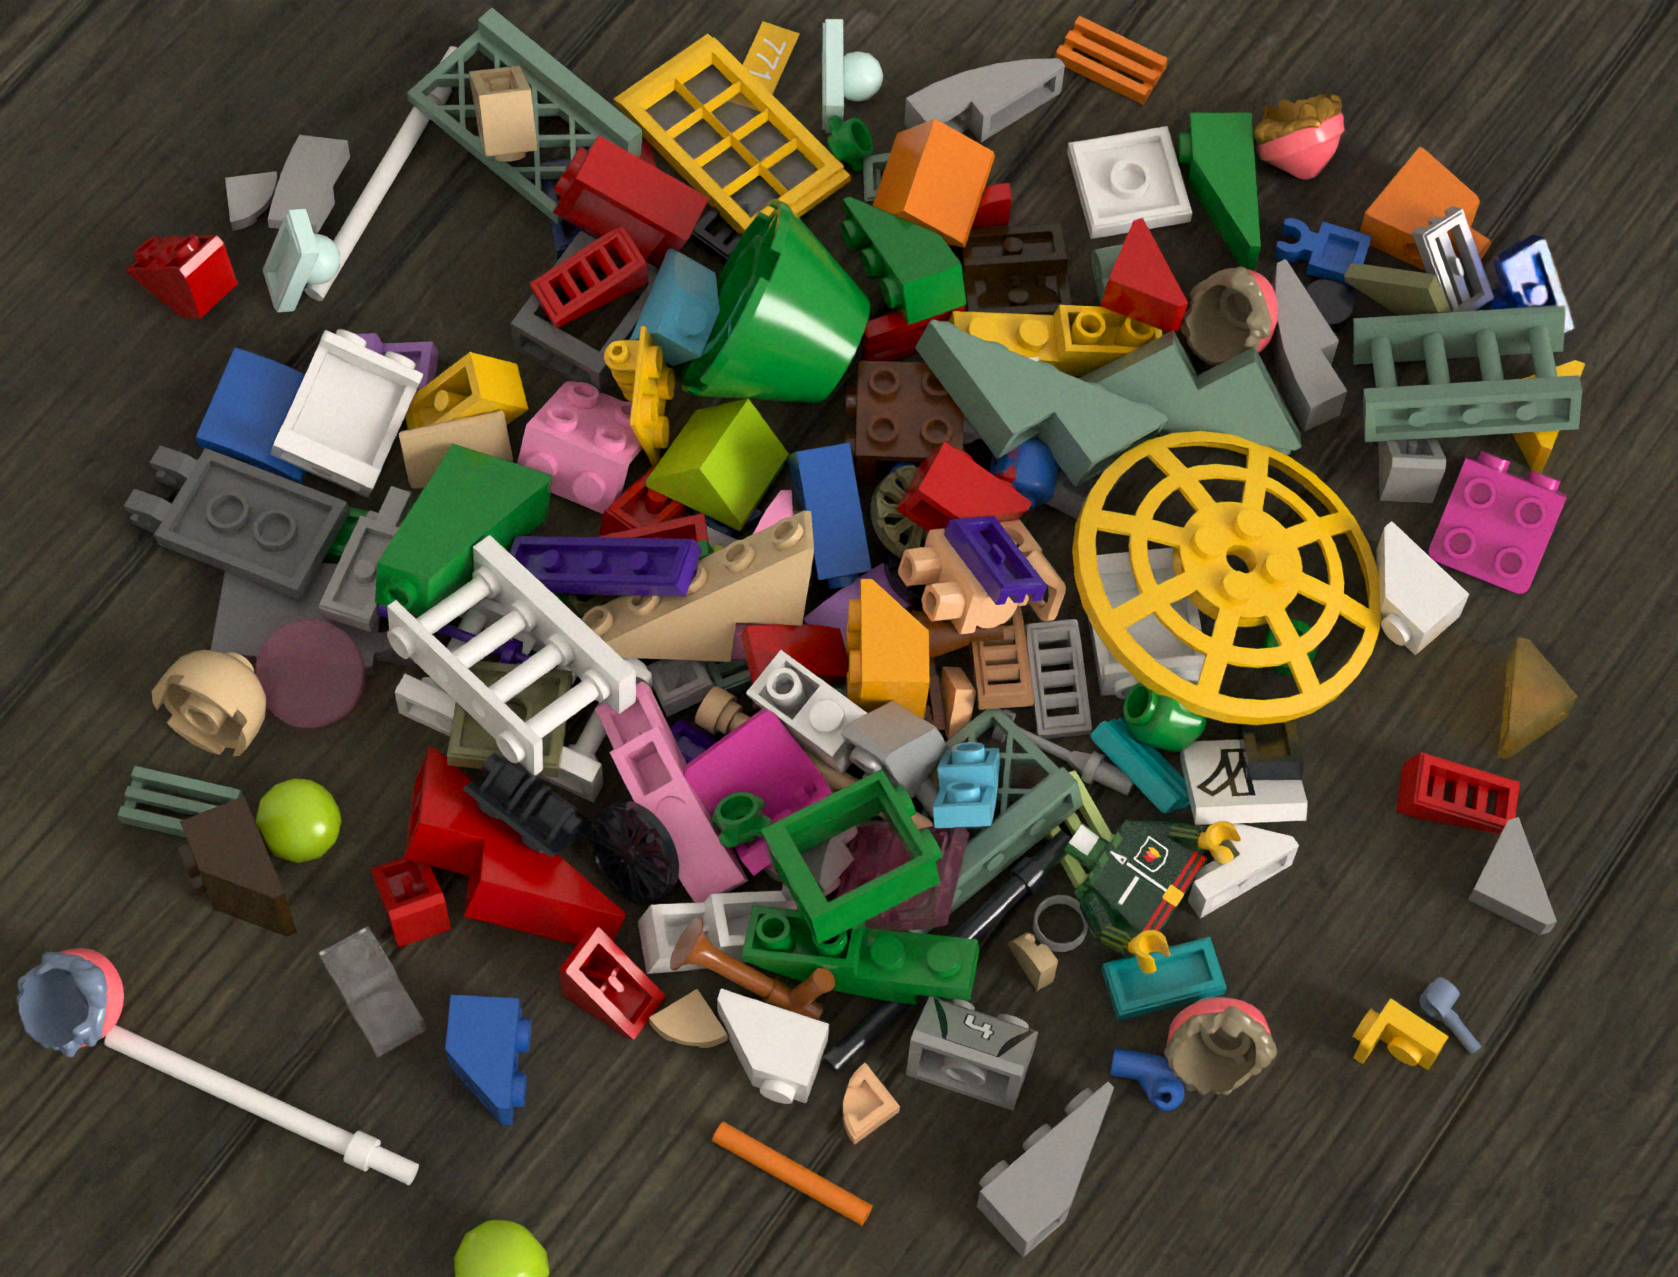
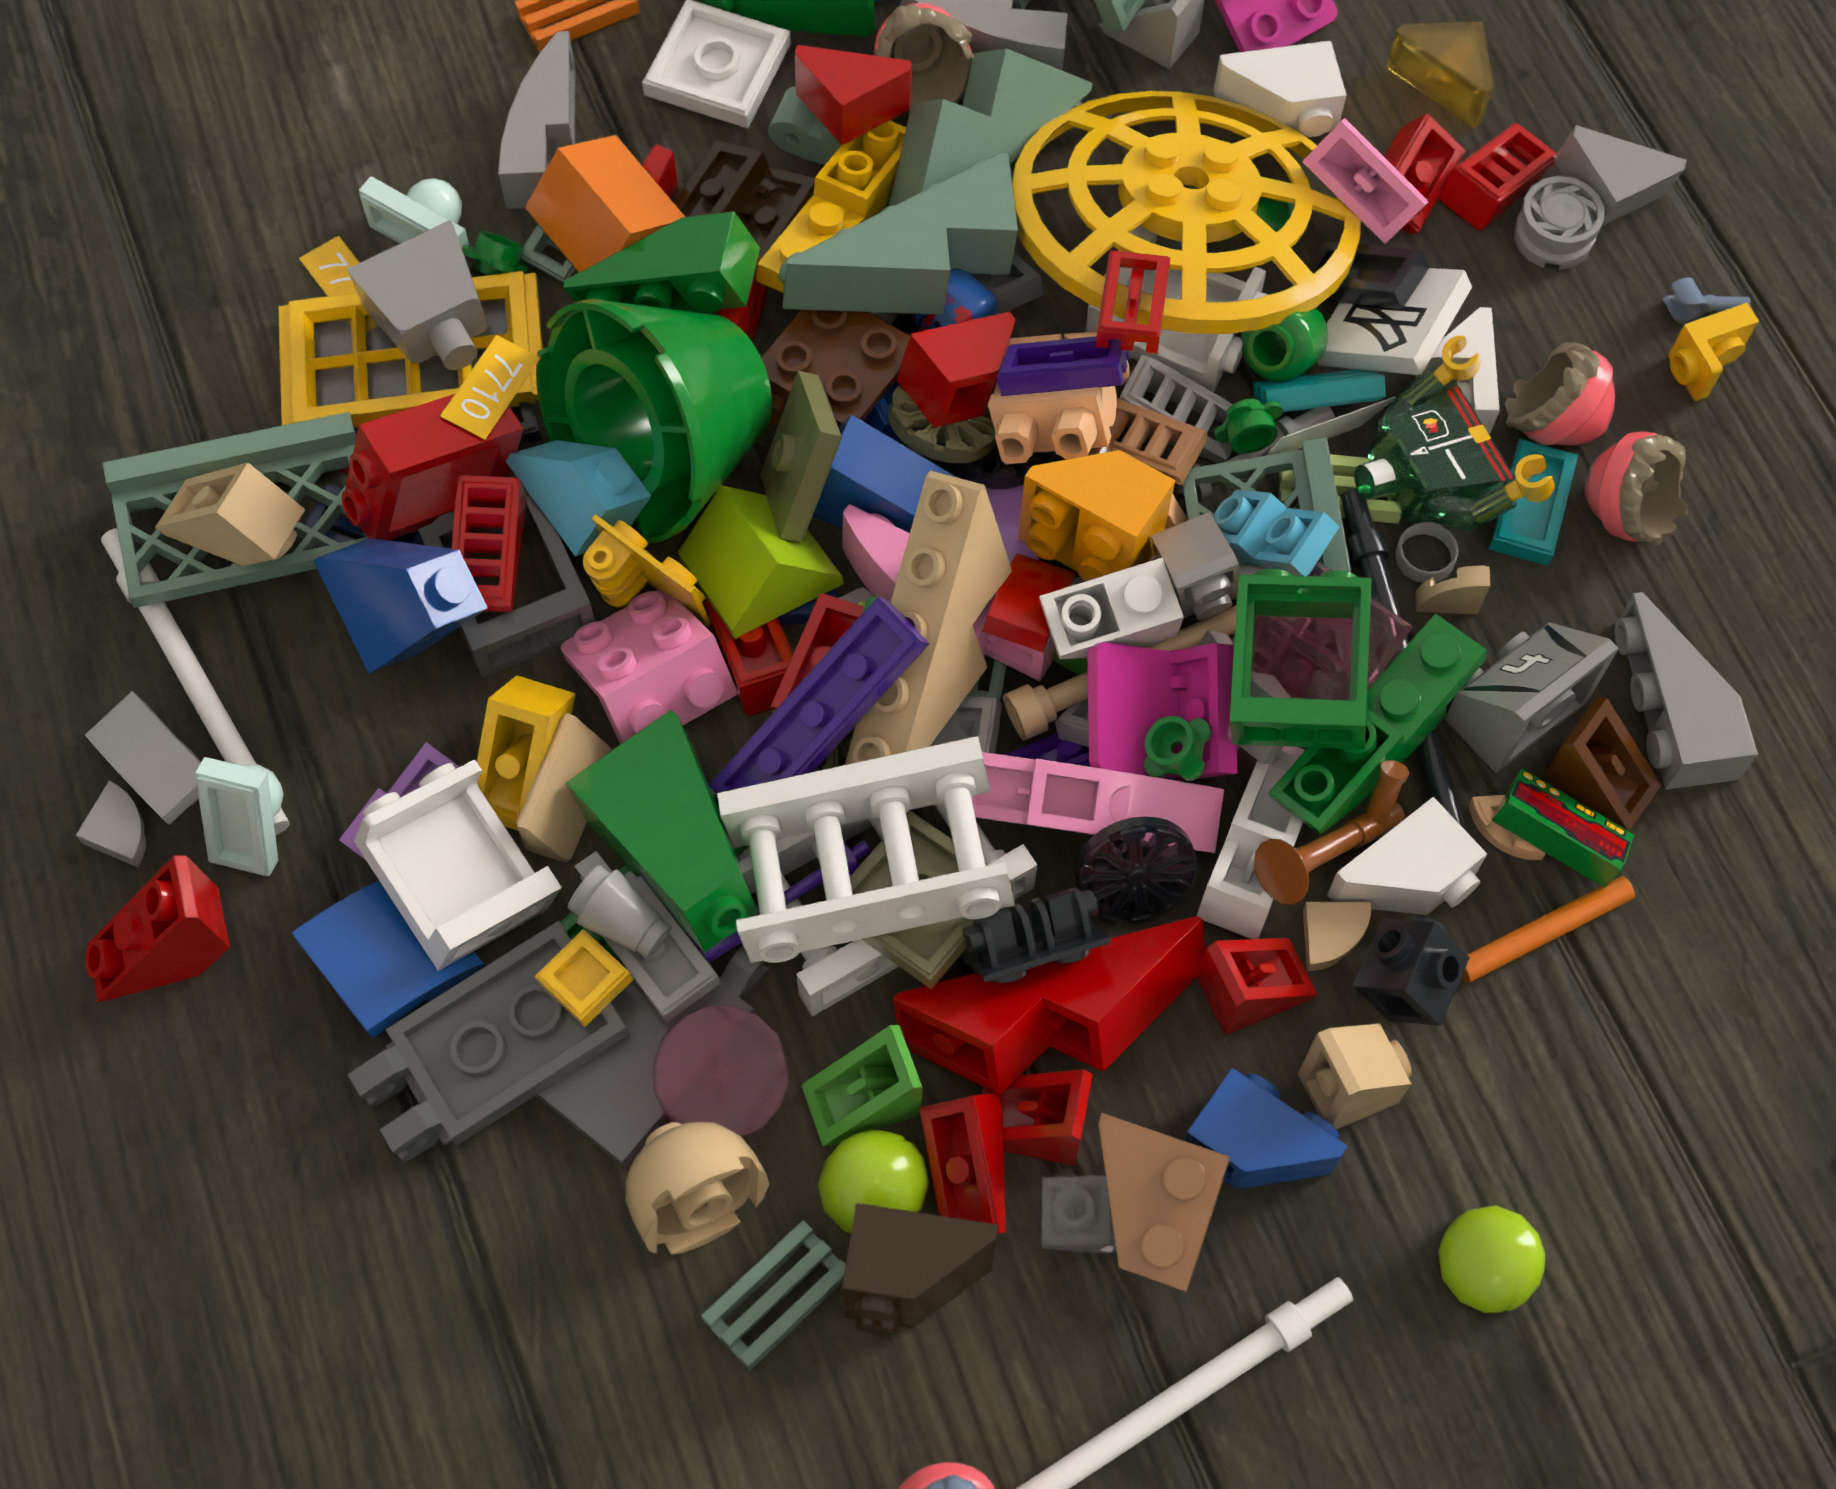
camera: 55 degrees left, 0 degrees up
blue arm [1110,1048,1184,1111] -> none
none -> blue slope [314,538,487,674]
none -> light grey torso [347,220,488,370]
none -> yellow sticker [440,335,540,440]
none -> yellow tile [535,929,633,1027]
none -> light grey cone [567,865,672,959]
none -> olive plate [760,371,842,543]
none -> bright green slope [801,1025,922,1146]
none -> red slope [919,1093,1006,1234]
none -> red tile [1096,251,1171,354]
none -> medium nougat wing [1099,1113,1230,1291]
none -> green plate [1214,399,1283,454]
none -> white sticker [1267,397,1396,455]
none -> tan slope [1298,1024,1412,1130]
none -> bright pink slope [1302,118,1428,244]
none -> black brick [1353,916,1470,1026]
none -> red slope [1384,113,1466,235]
none -> slope [1491,768,1634,888]
none -> hair [1505,342,1615,446]
none -> light grey wheel [1514,176,1605,270]
none -> reddish brown slope [1542,697,1662,832]

